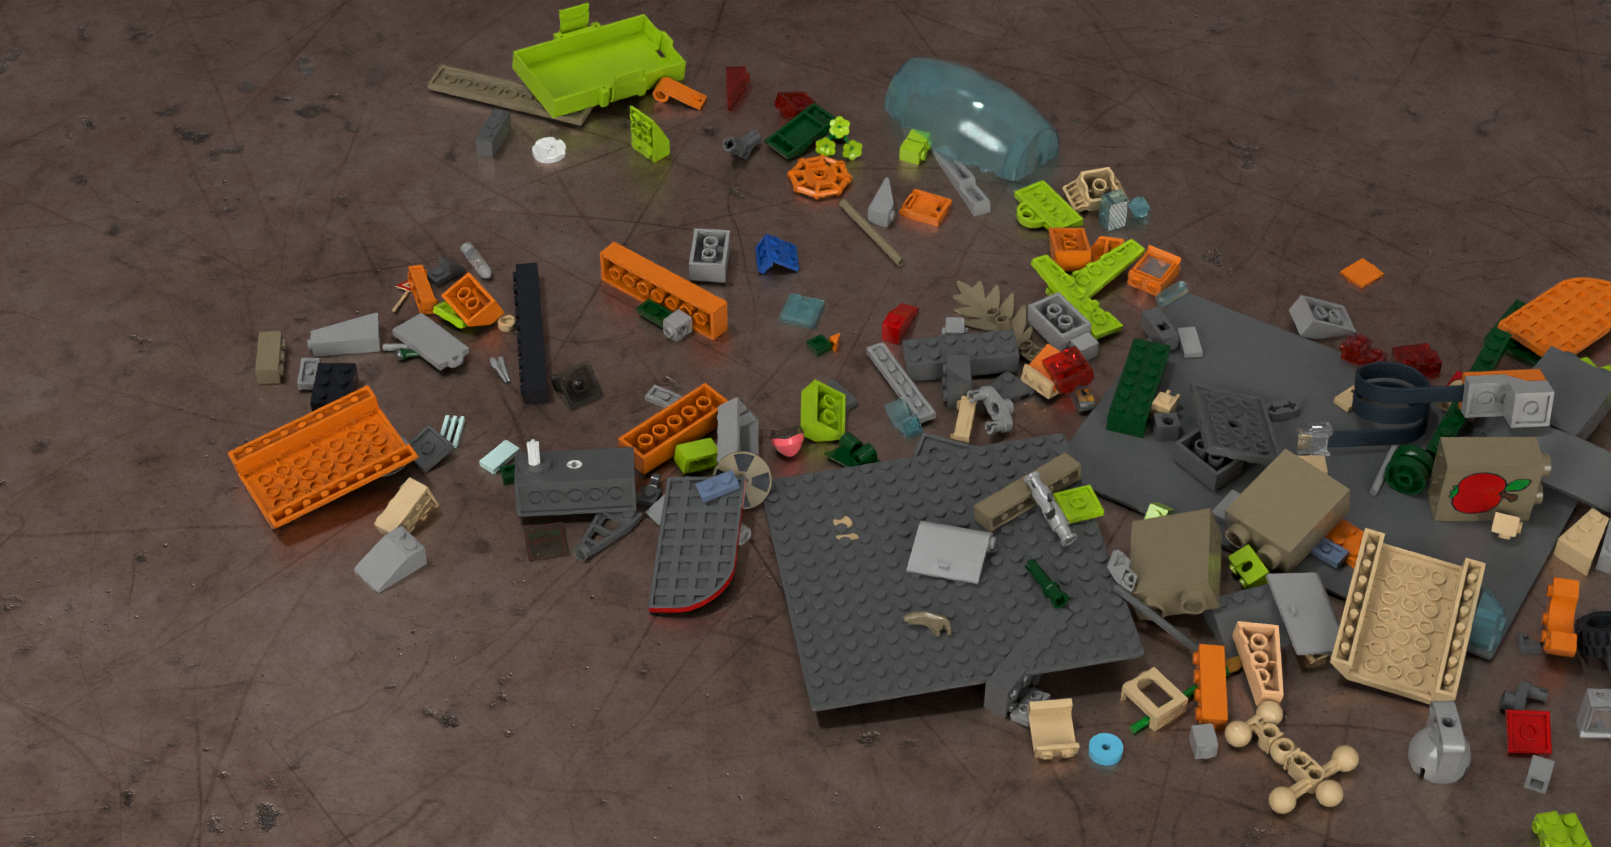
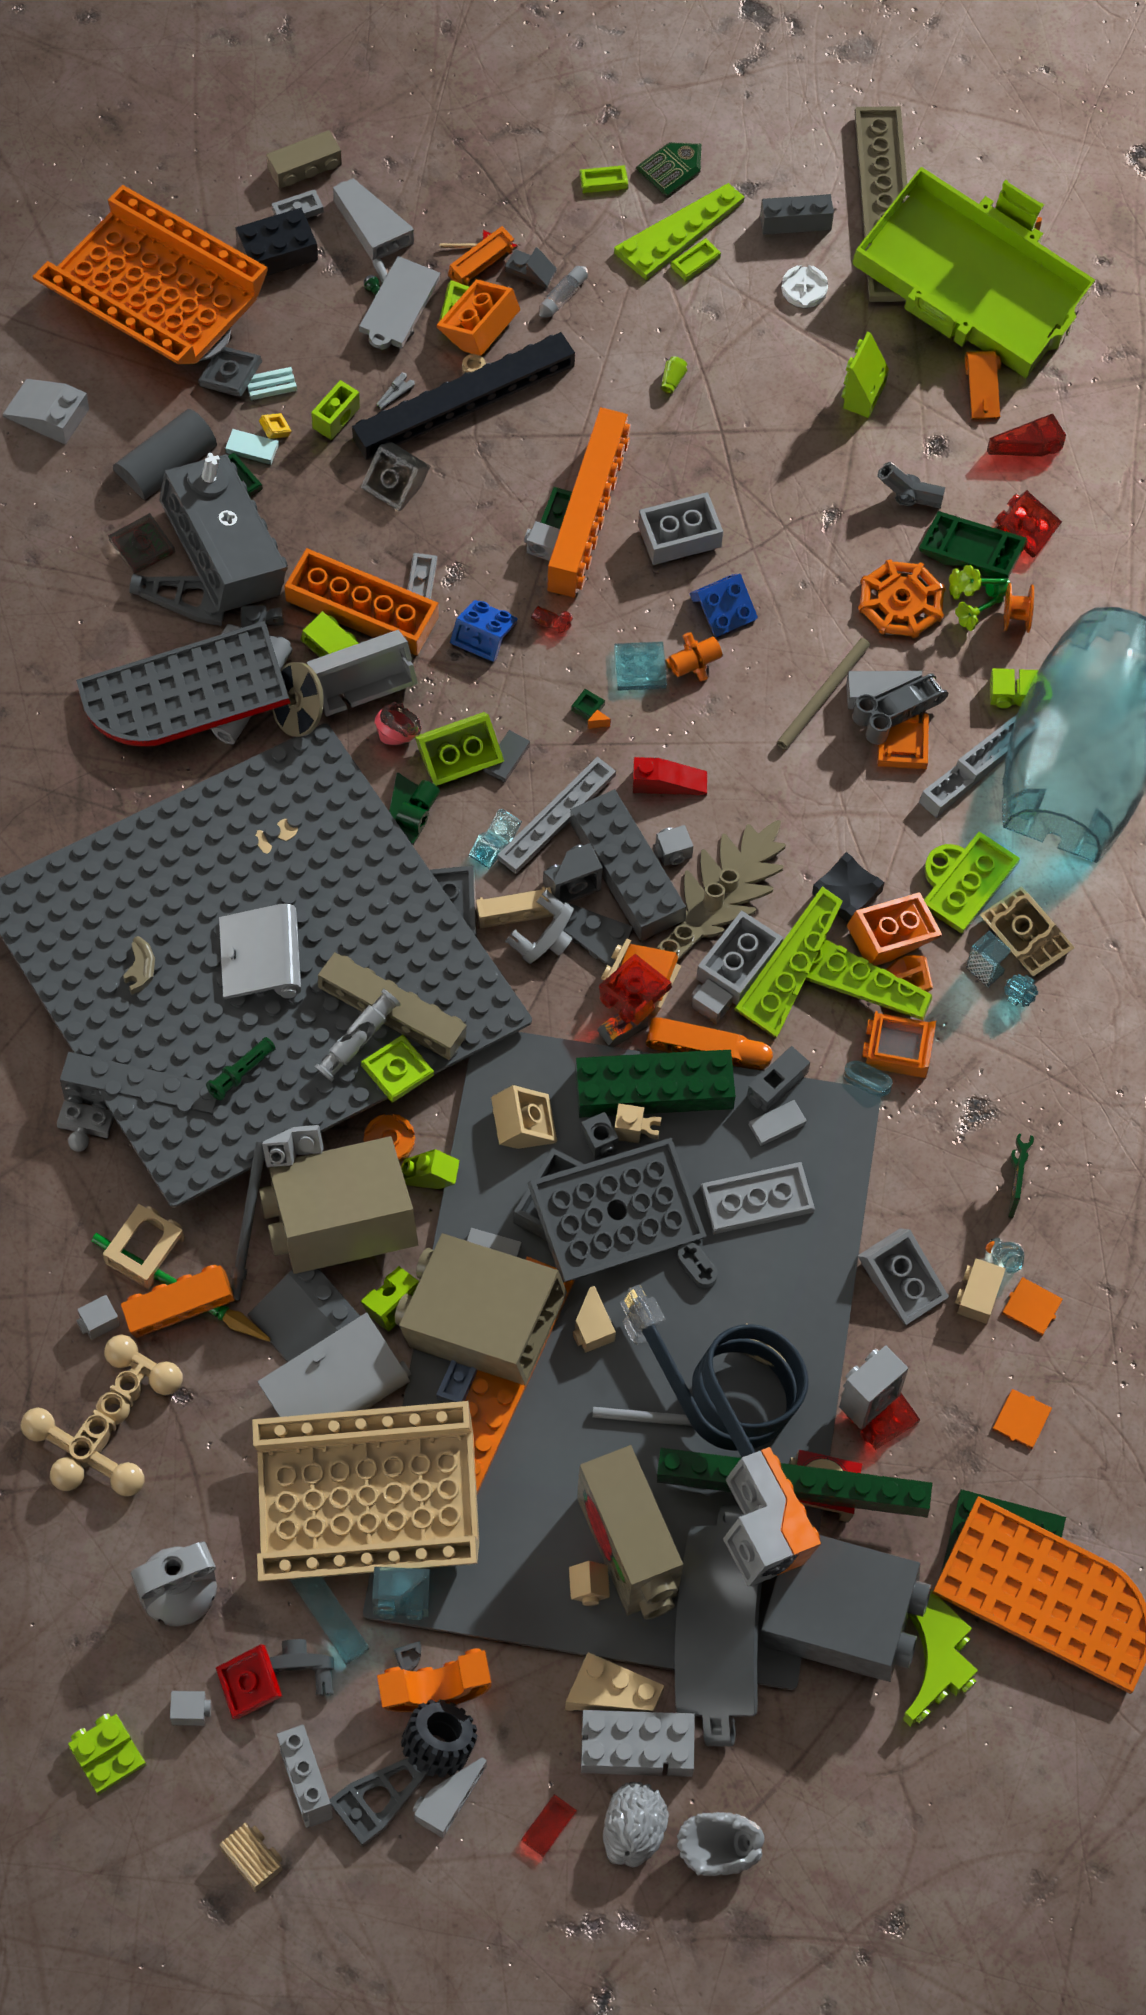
camera: 65 degrees right, 20 degrees up
tan wedge [374,477,439,535] -> none
sand blue plate [695,470,740,503] -> none
tan panel [1027,698,1080,760] -> none
medium azure piece [1088,733,1123,766] -> none
light nougat wedge [1232,621,1284,707] -> none
clear red plate [1340,334,1388,366] -> none
dark green wheel [1384,445,1434,495] -> none
none -> dark grey brick [113,409,217,501]
none -> yellow tile [259,413,292,439]
none -> clear light blue tile [289,1577,369,1665]
none -> lime brick [311,380,360,440]
none -> orange tile [363,1114,415,1163]
none -> blue bracket [450,600,518,662]
none -> tan slope [491,1085,557,1149]
none -> clear red arm [531,606,573,634]
none -> lime tile [579,165,628,193]
none -> lime wing [614,183,745,280]
none -> dark green tile [636,142,702,197]
none -> orange piece [646,1017,773,1070]
none -> lime cone [660,356,688,394]
none -> orange pin [665,632,723,681]
none -> lime tile [671,238,721,282]
none -> light grey tile [700,1162,815,1235]
none -> black brick [812,852,885,922]
none -> light grey brick [839,1345,909,1430]
none -> dark grey piece [852,674,948,745]
none -> tan brick [955,1258,1006,1324]
none -> clear light blue animal [985,1238,1025,1273]
none -> orange piece [992,1389,1052,1449]
none -> orange piece [1004,583,1034,633]
none -> dark green flag [1008,1134,1034,1218]

